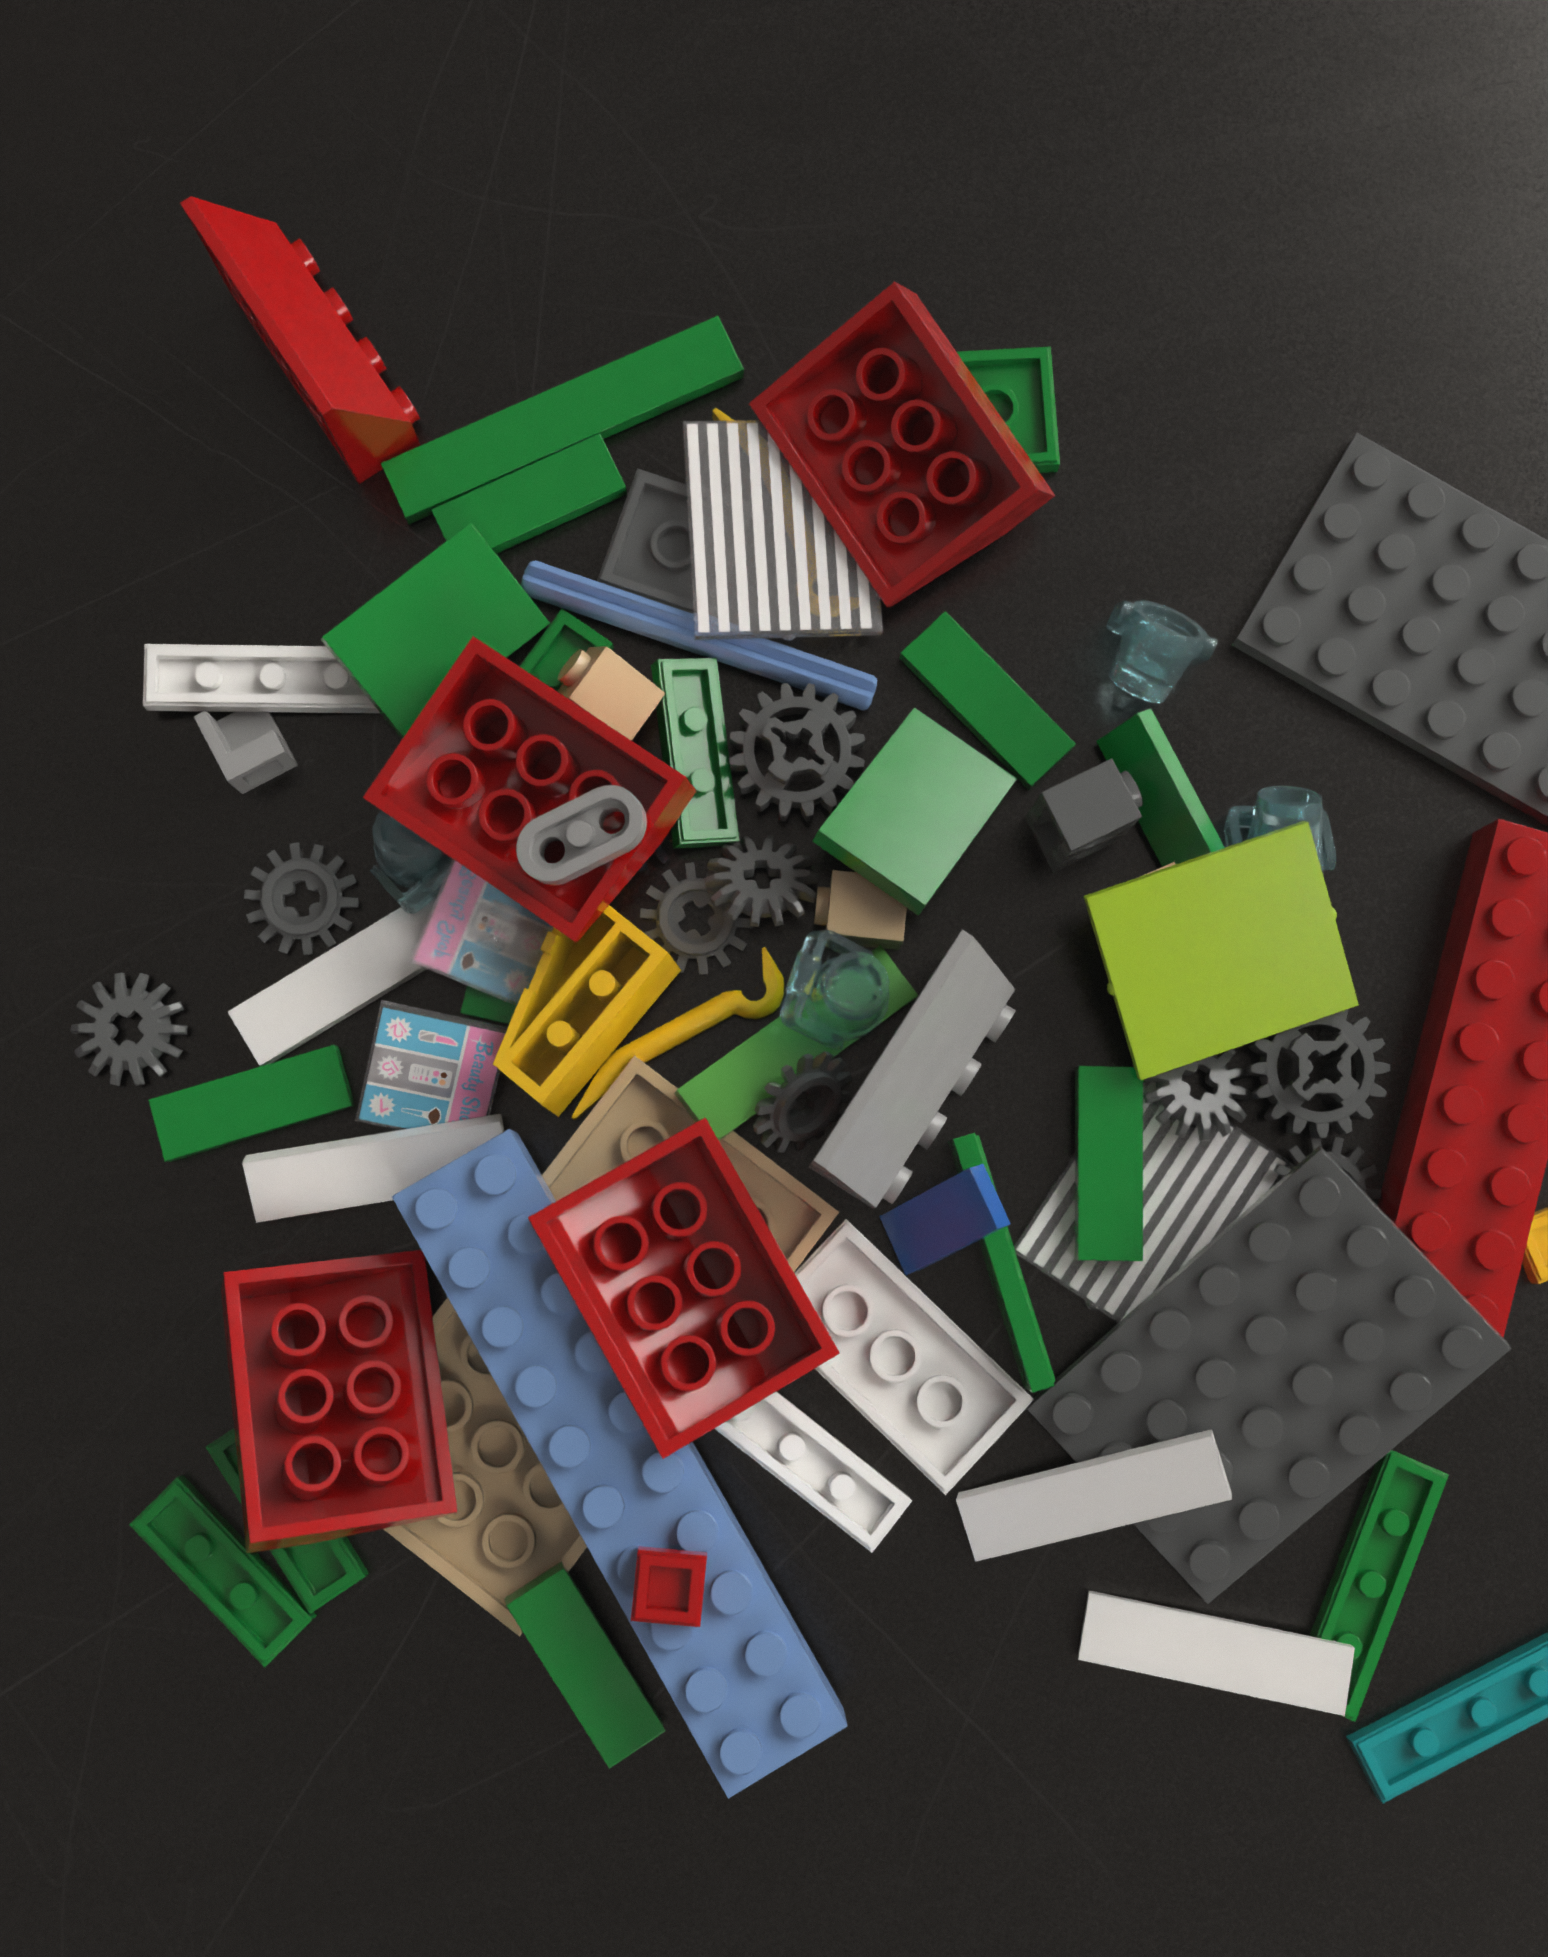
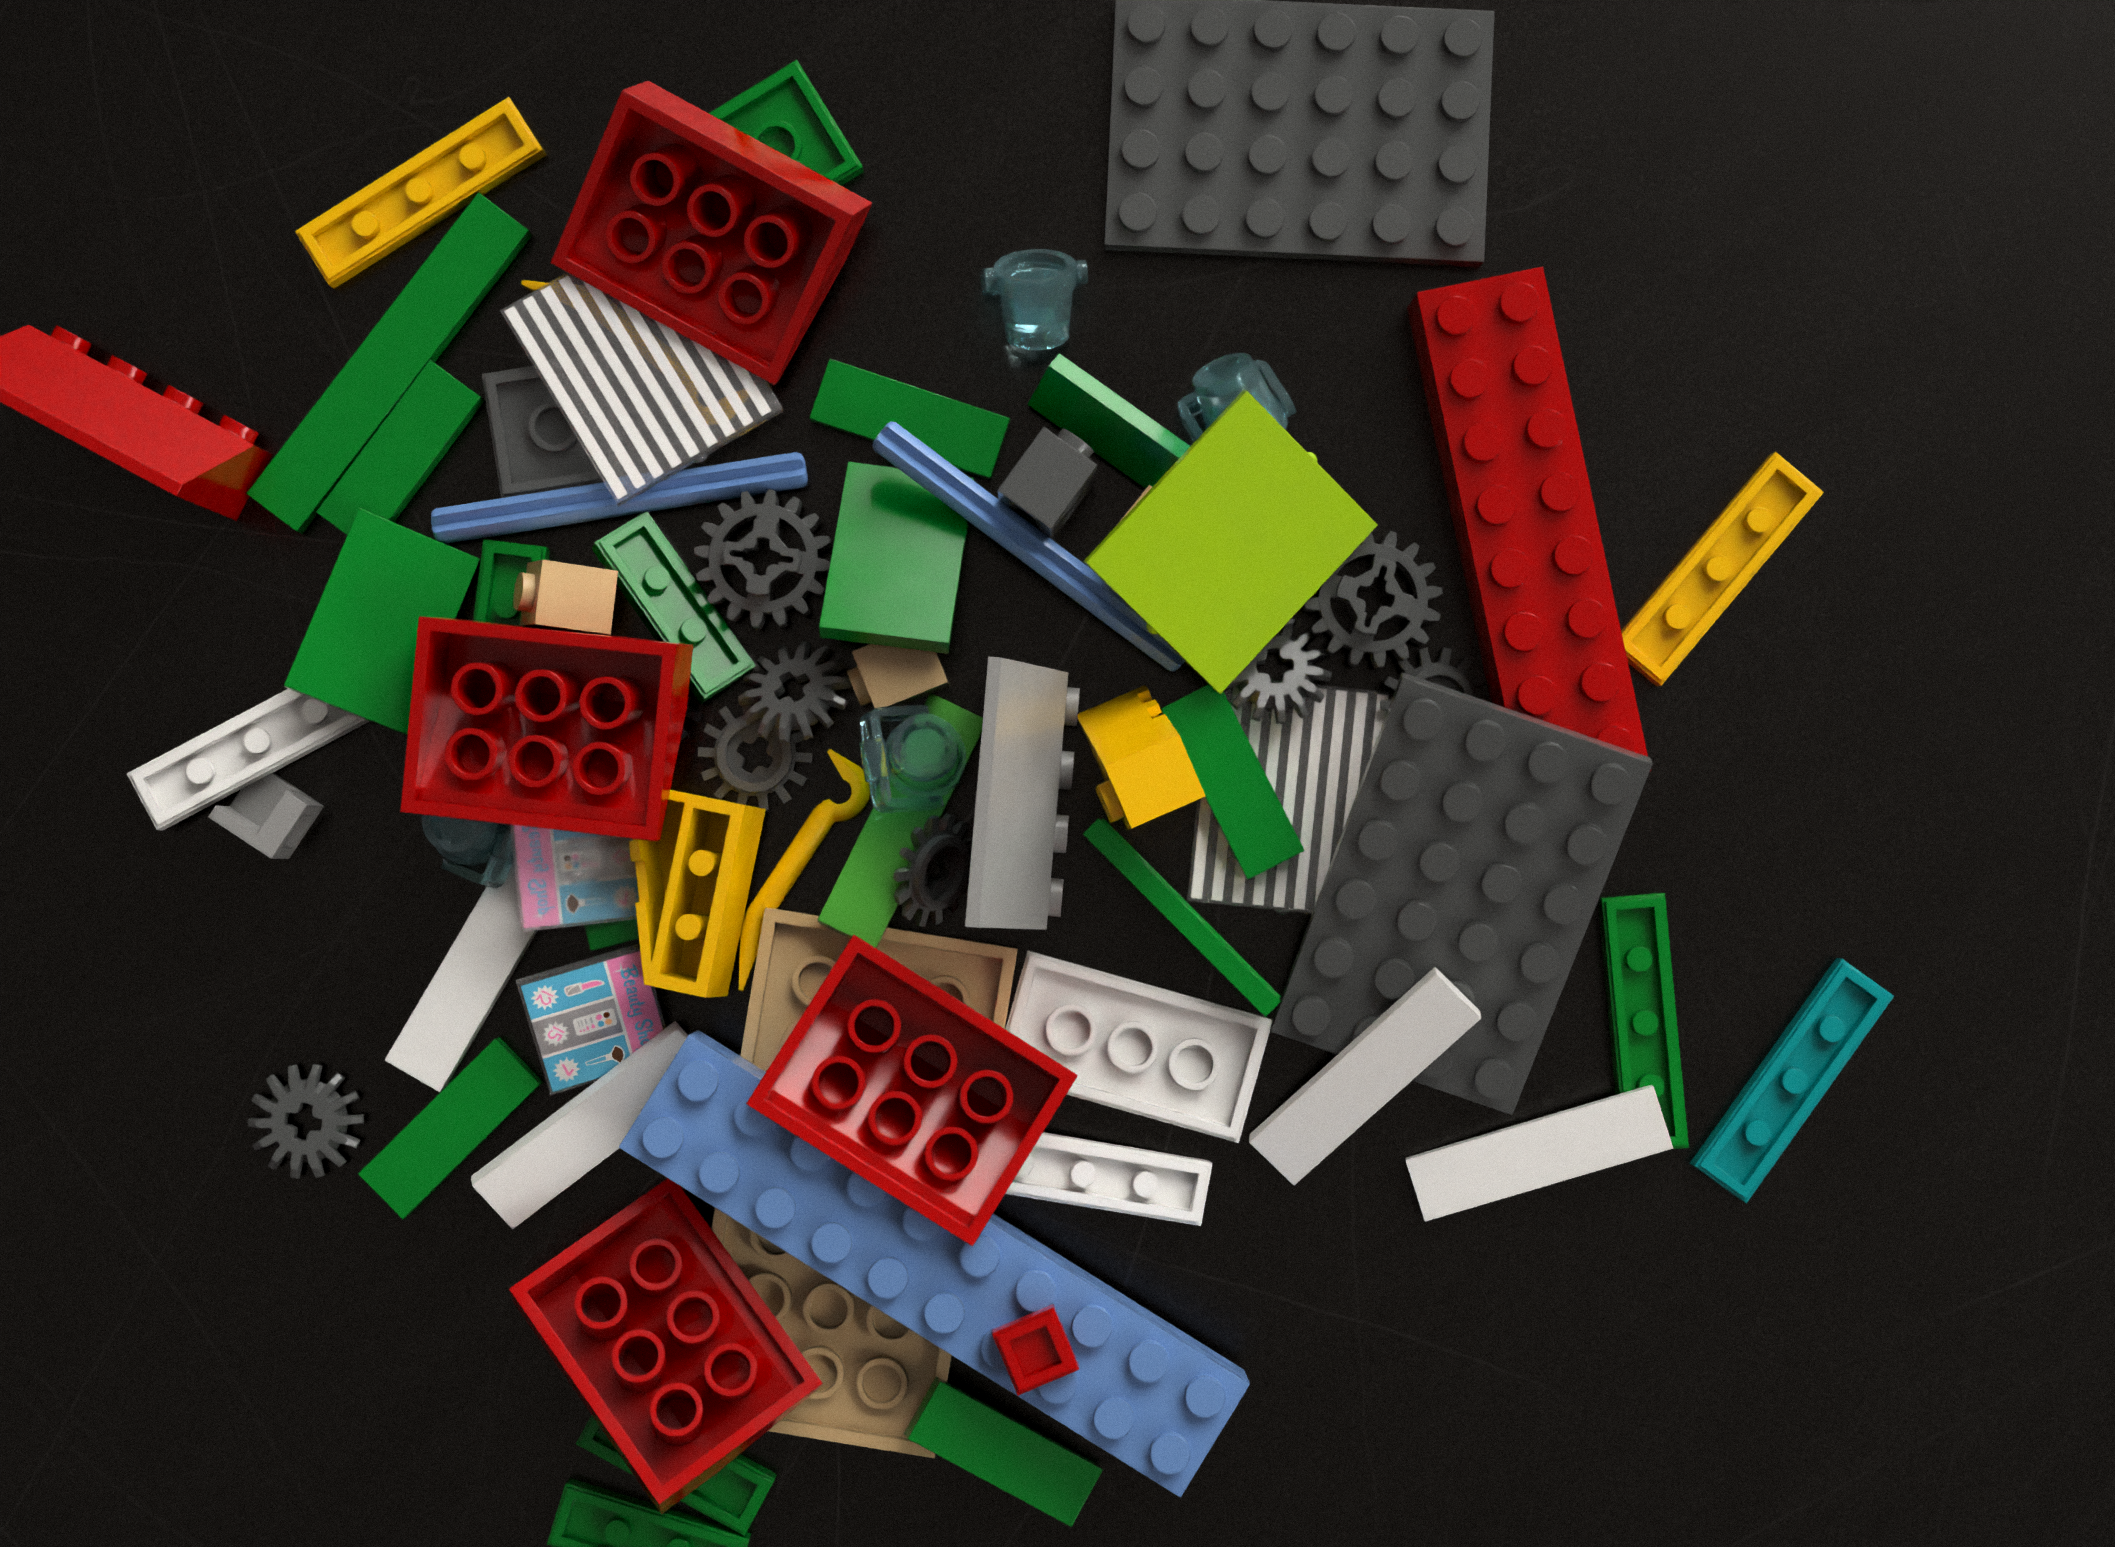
camera: 25 degrees left, 5 degrees up
dark grey gear [244,843,359,955] -> none
light grey plate [516,785,647,885] -> none
blue tile [879,1164,1011,1275] -> none
none -> yellow tile [295,97,546,289]
none -> medium blue axle [872,421,1185,672]
none -> yellow wedge [1078,685,1206,830]

